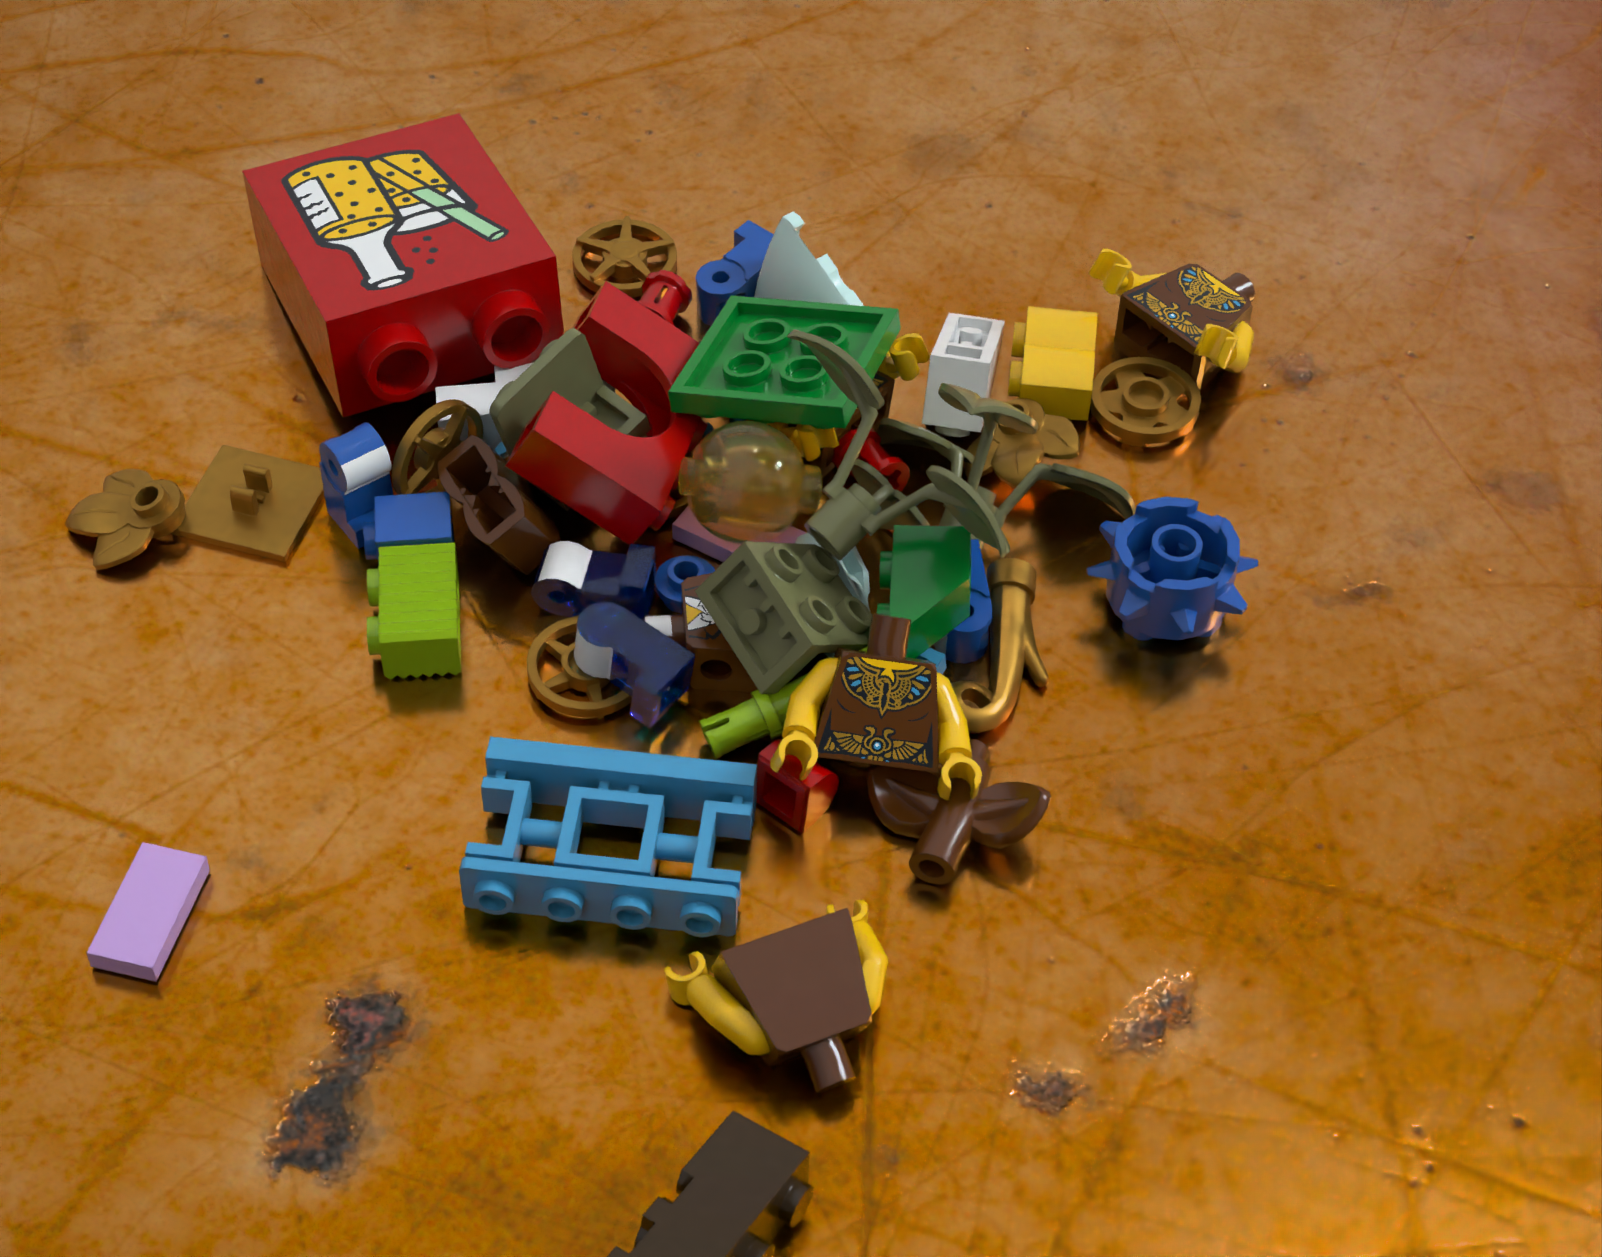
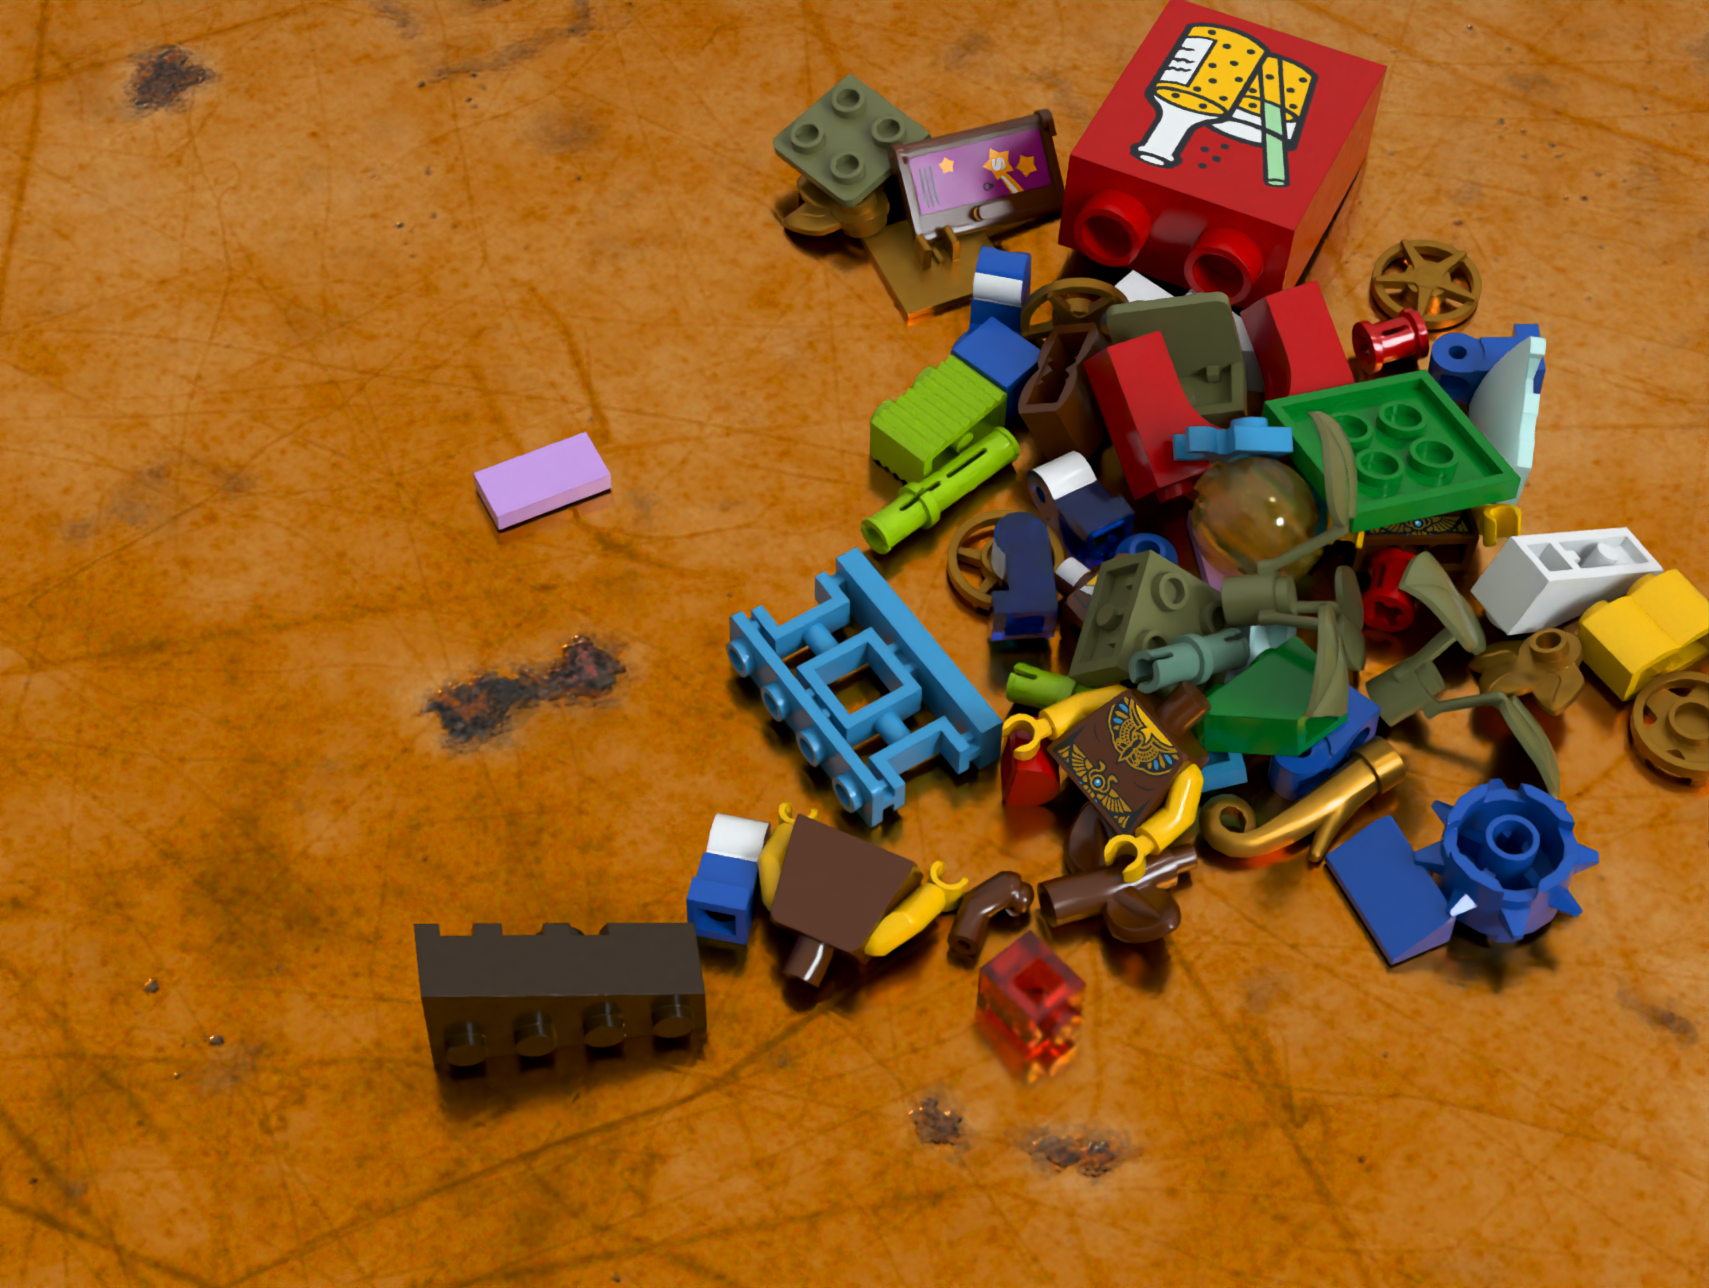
camera: 50 degrees right, 5 degrees up
none -> blue leg [686,813,771,945]
none -> olive bracket [773,73,932,208]
none -> lime pin [861,426,1020,554]
none -> door [887,108,1065,244]
none -> reddish brown arm [947,871,1034,955]
none -> clear red brick [977,930,1086,1050]
none -> sand green pin [1128,627,1250,693]
none -> dark azure plate [1172,417,1293,466]
none -> blue slope [1325,815,1456,965]

